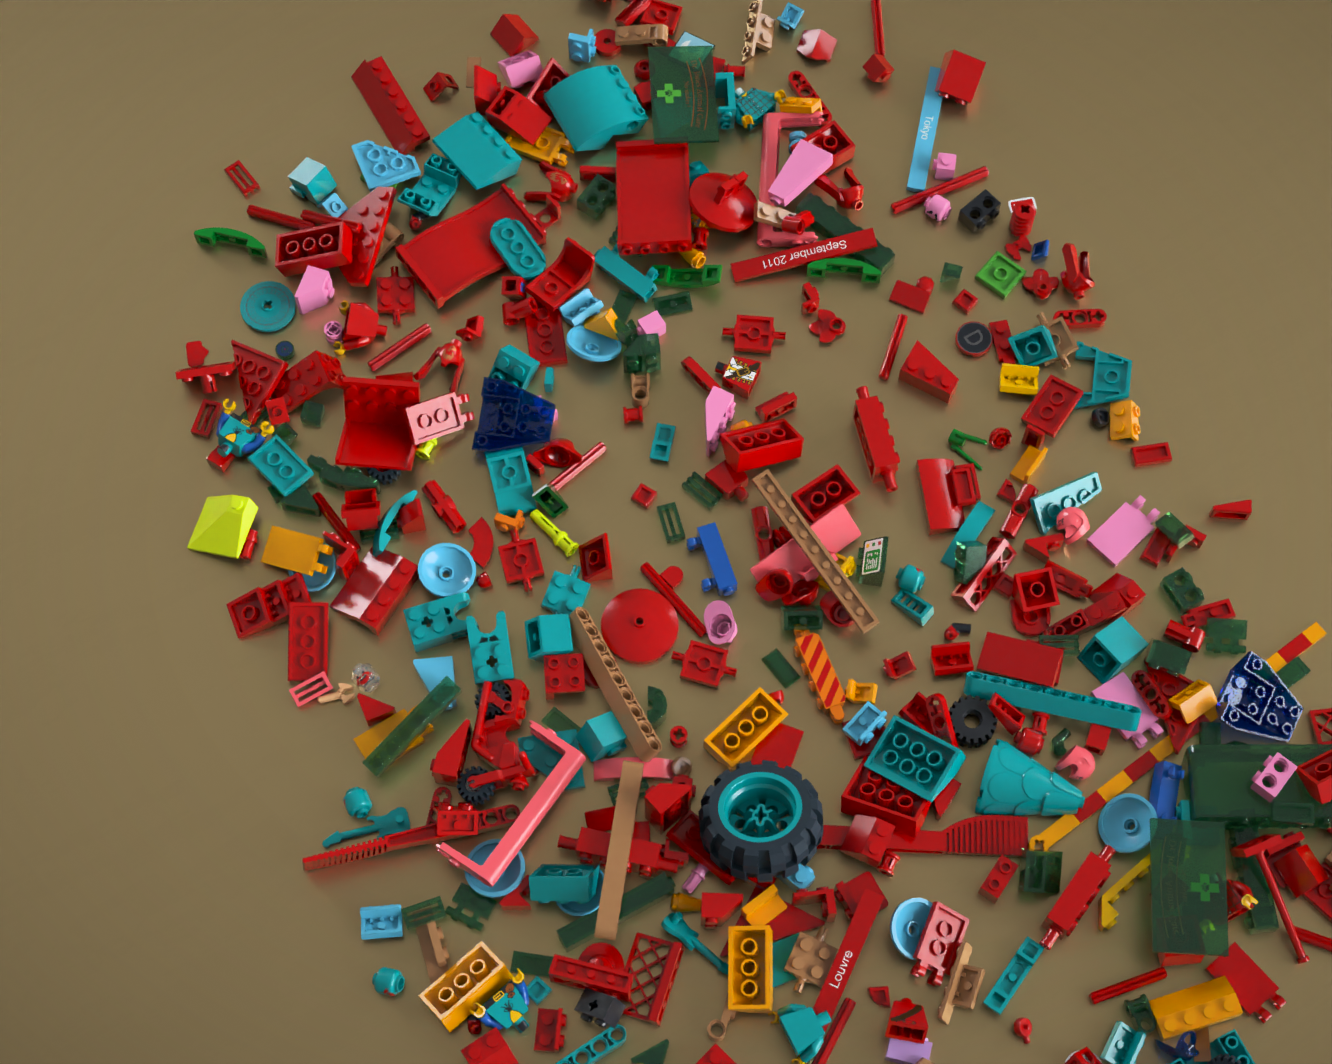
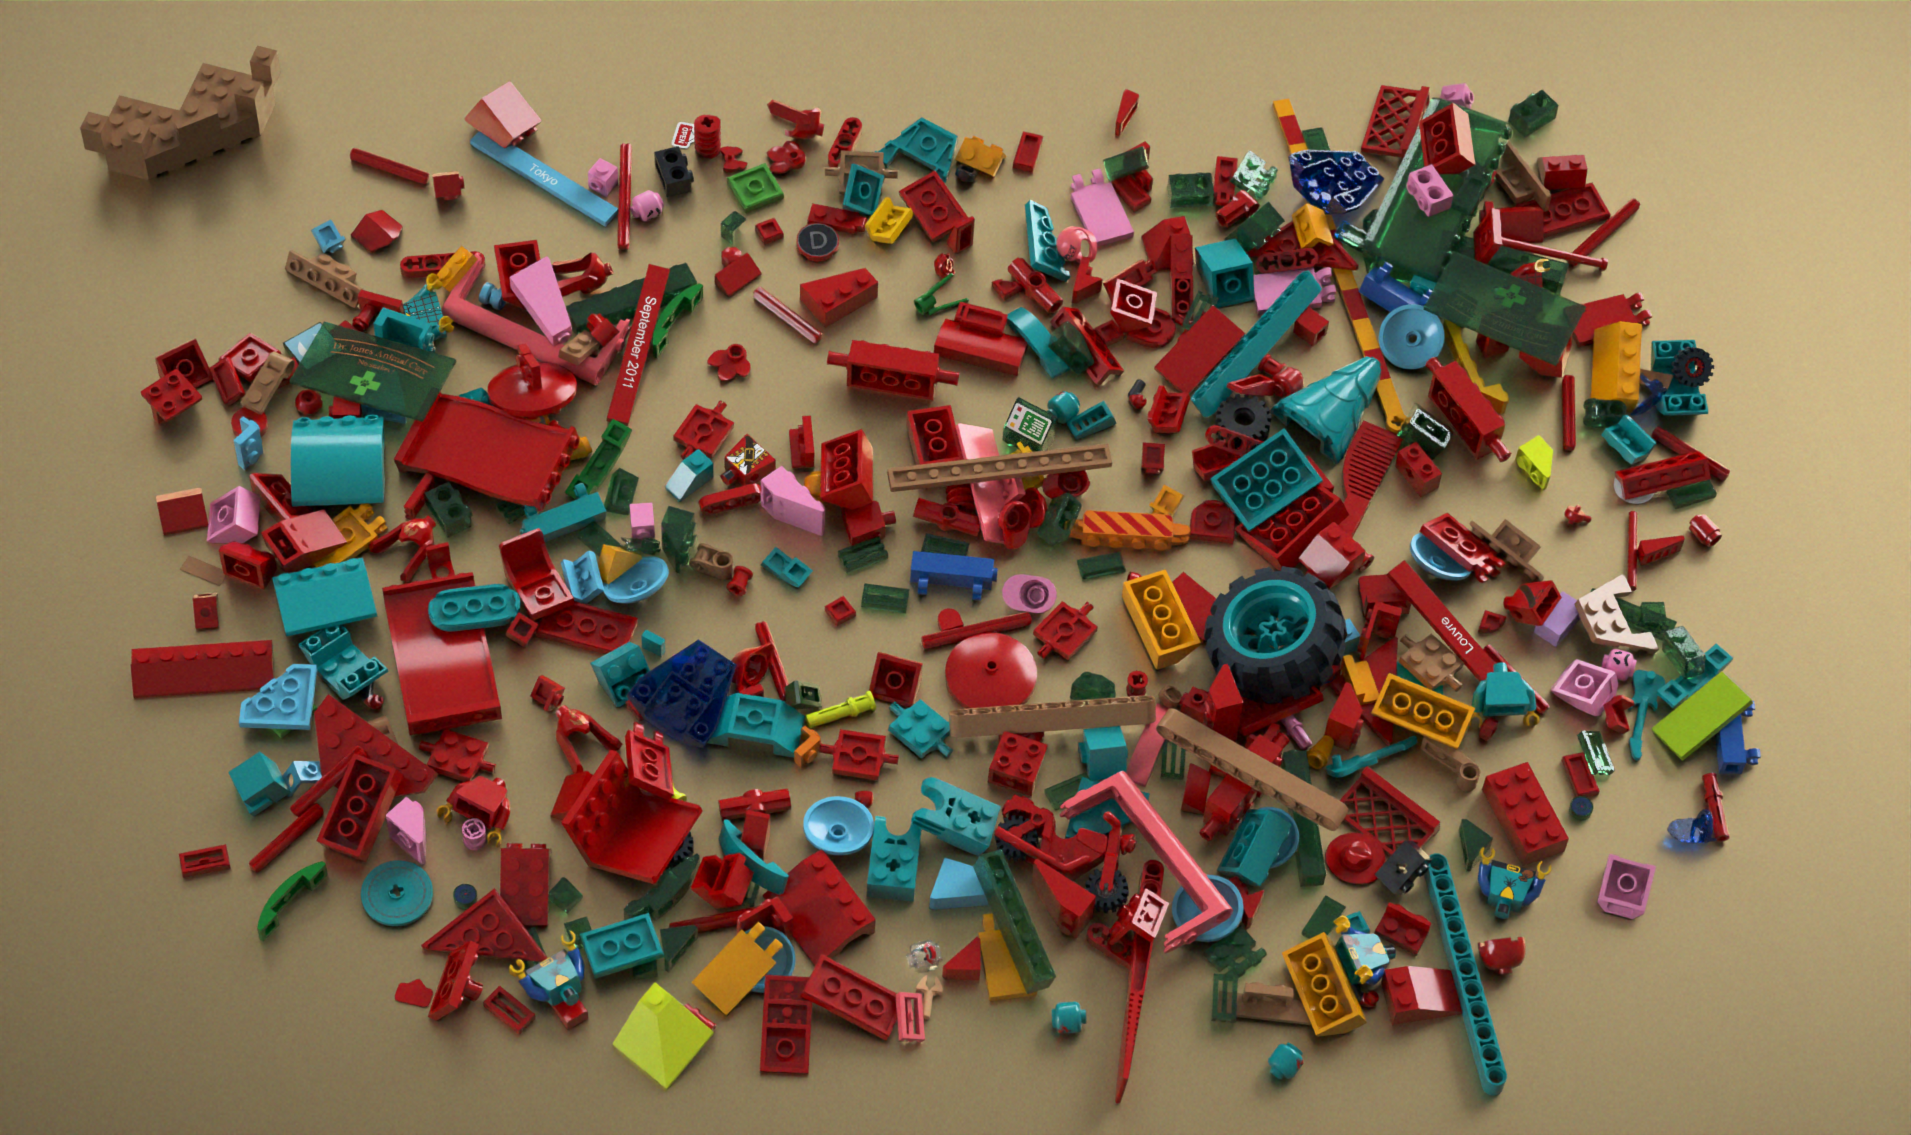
camera: 70 degrees left, 10 degrees down
red bracket [265,396,290,426] -> none
teal piece [322,807,411,848] -> none
medium azure bracket [360,904,403,940] -> none
red axle [368,323,432,371] -> none
red tile [468,517,494,569] -> none
red piece [502,297,538,326] -> none
teal slope [524,614,573,663] -> none
red fence [548,954,634,1002] -> none
red bracket [801,282,820,315] -> none
medium azure bracket [842,701,887,746] -> none
teal slope [983,936,1044,1015] -> none
light orange panel [1009,445,1048,484] -> none
blue slope [1031,239,1049,261] -> none
clear green arm [1052,728,1071,756] -> none
coral helmet [1055,745,1095,780] -> none
none -> red tile [358,290,404,314]
none -> teal slope [665,449,714,502]
none -> clear green tile [921,533,970,556]
none -> red tile [1479,717,1499,741]
none -> neon yellow slope [1515,435,1553,490]

